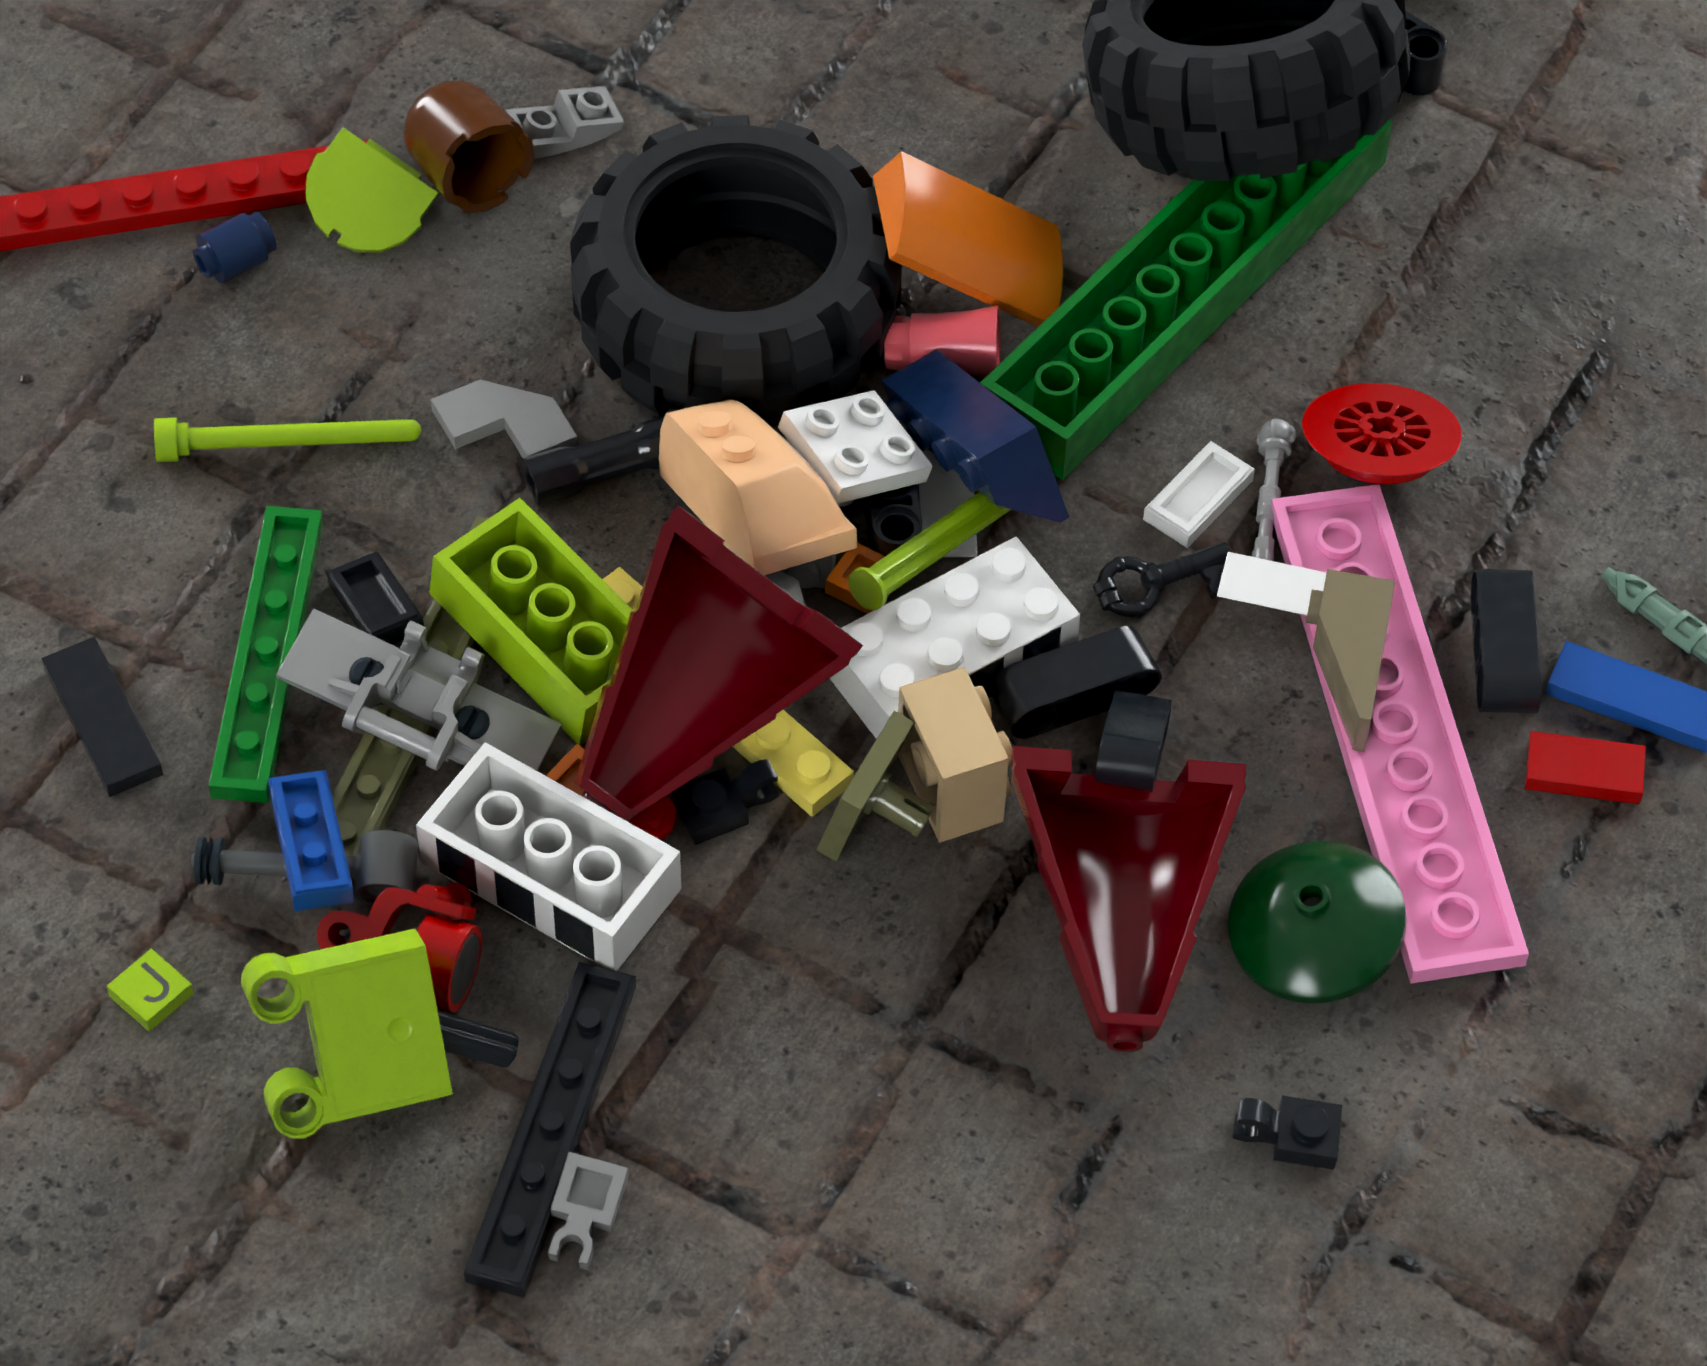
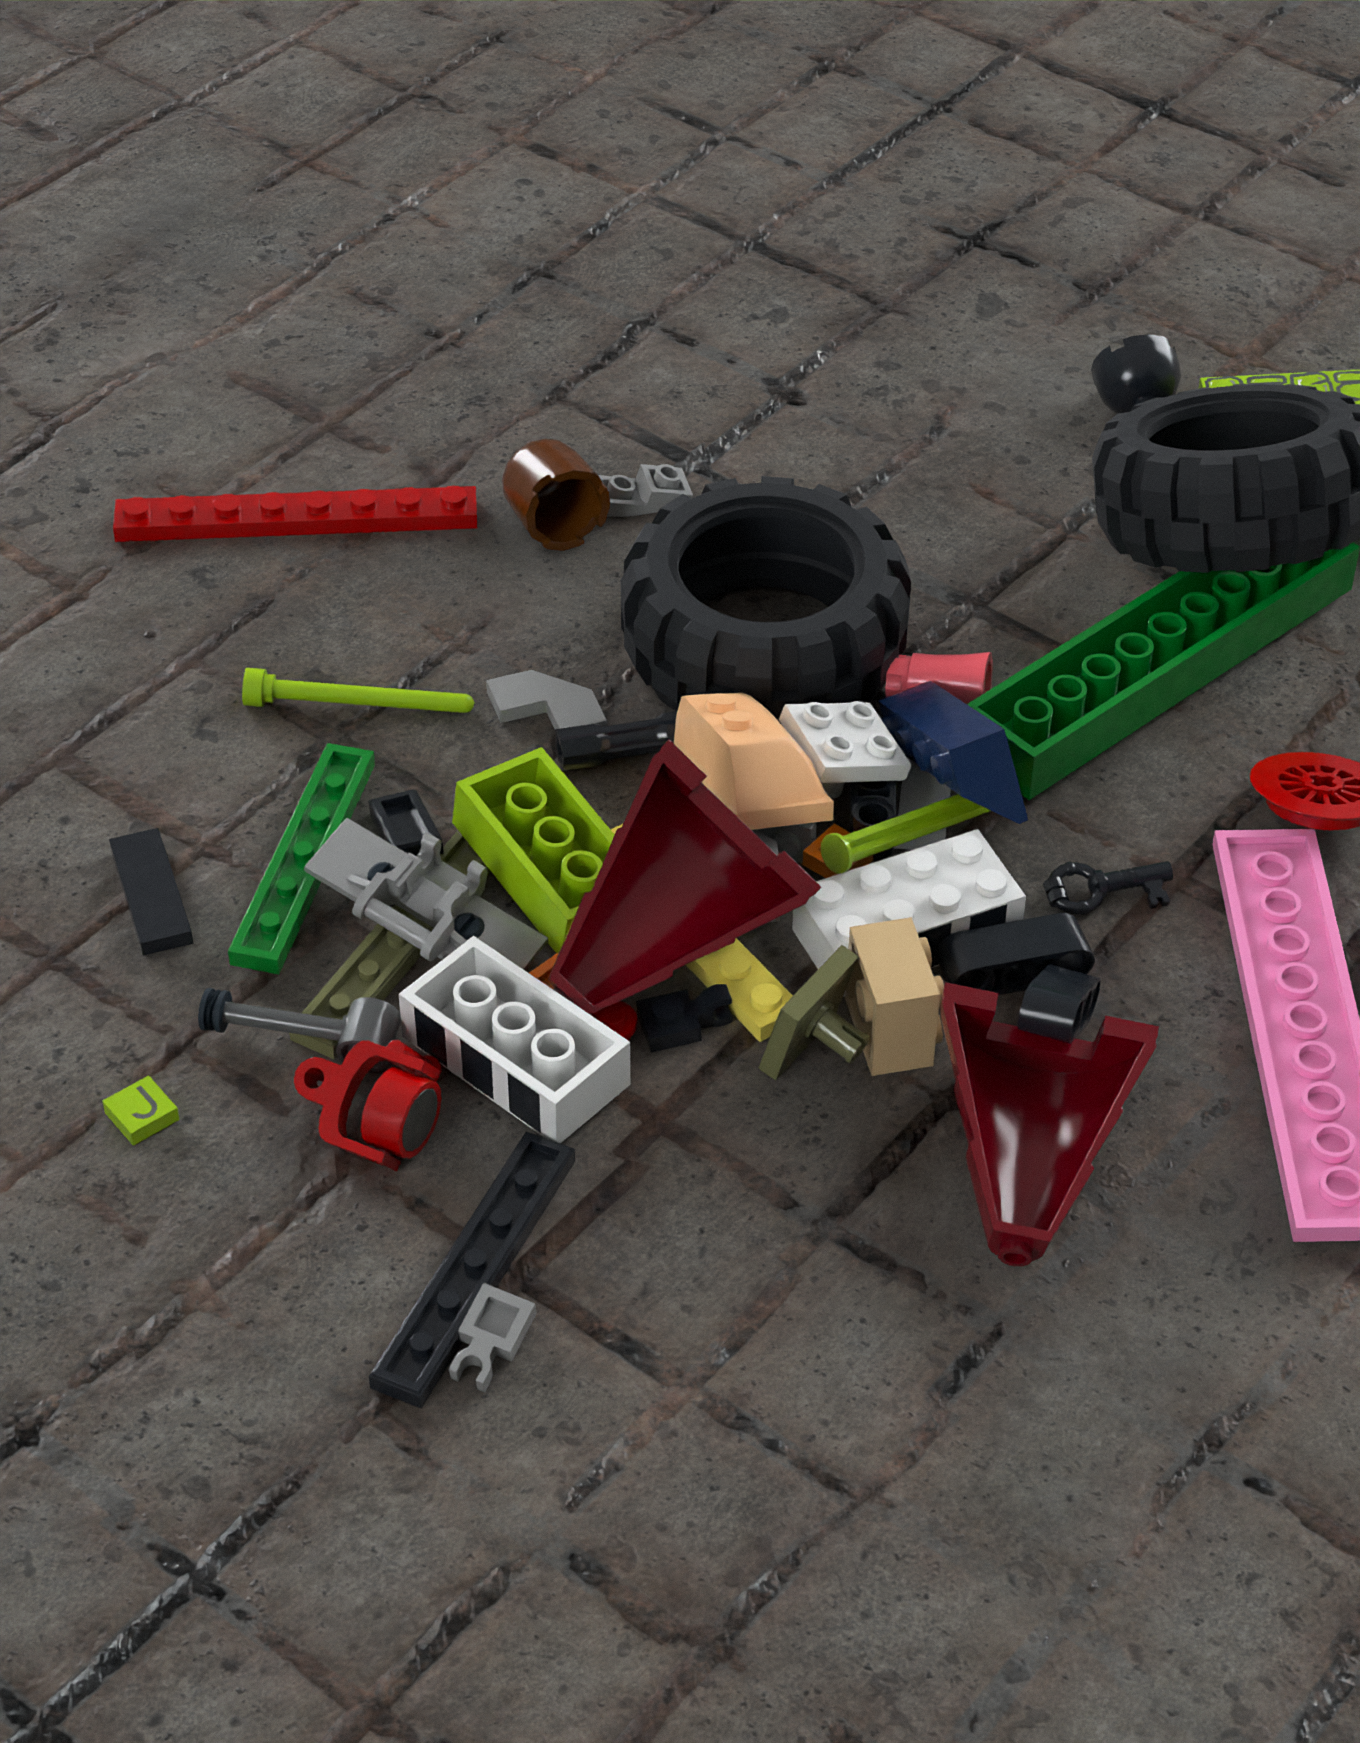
camera: 10 degrees right, 10 degrees down
dark blue brick [193,212,277,283] -> none
lime piece [241,928,519,1139] -> none
blue tile [268,770,354,912] -> none
lime piece [306,127,439,253] -> none
orange slope [873,151,1063,327] -> none
white tile [1143,441,1255,548] -> none
white sticker [1217,552,1326,615] -> none
dark green dish [1228,841,1407,1003] -> none
black plate [1233,1095,1343,1170] -> none
light grey piece [1252,419,1296,561] -> none
dark tan slope [1306,569,1395,752] -> none

